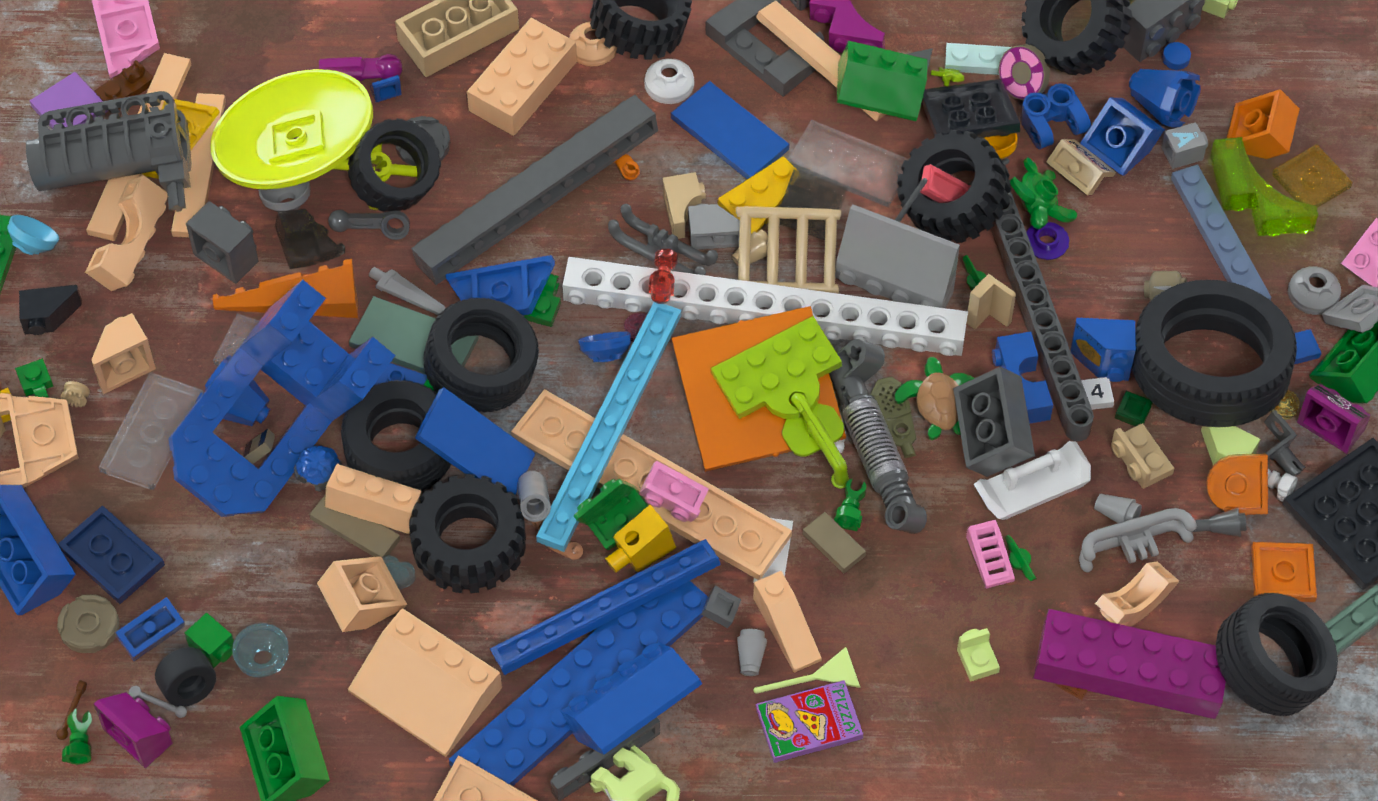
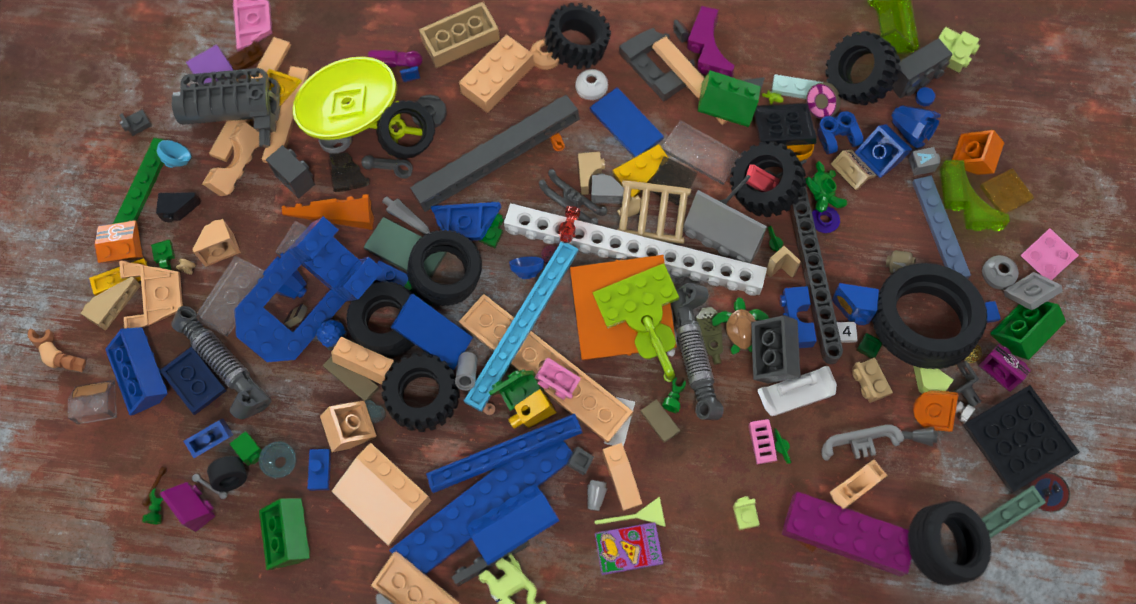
camera: 10 degrees right, 10 degrees up
dark tan tile [57,594,119,653] -> none
light grey cone [1094,493,1142,523] -> none
orange tile [1251,542,1317,602] -> none
none -> dark grey piece [171,306,271,419]
none -> blue tile [307,449,331,491]

